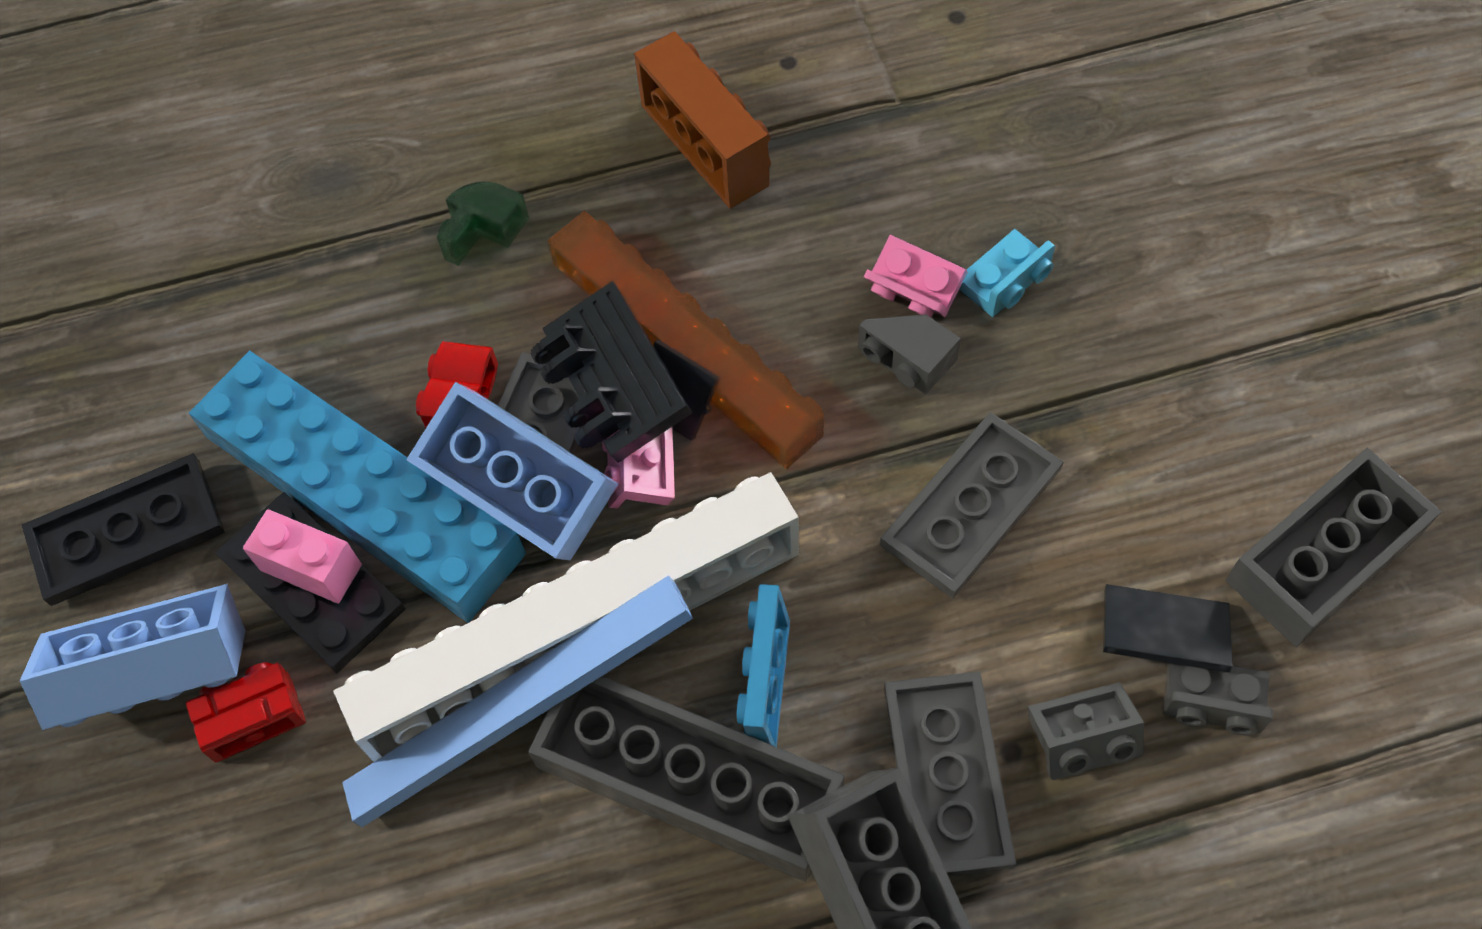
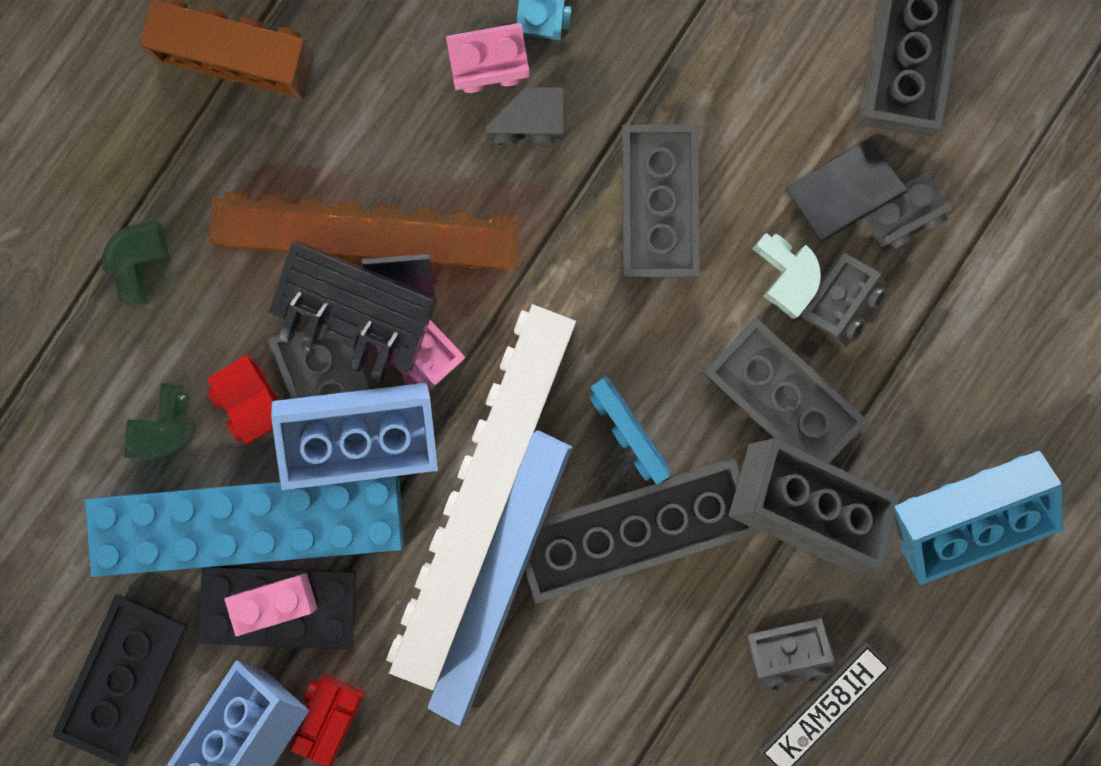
camera: 50 degrees left, 25 degrees up
none -> clear green brick [124,383,196,459]
none -> light aqua brick [753,233,821,319]

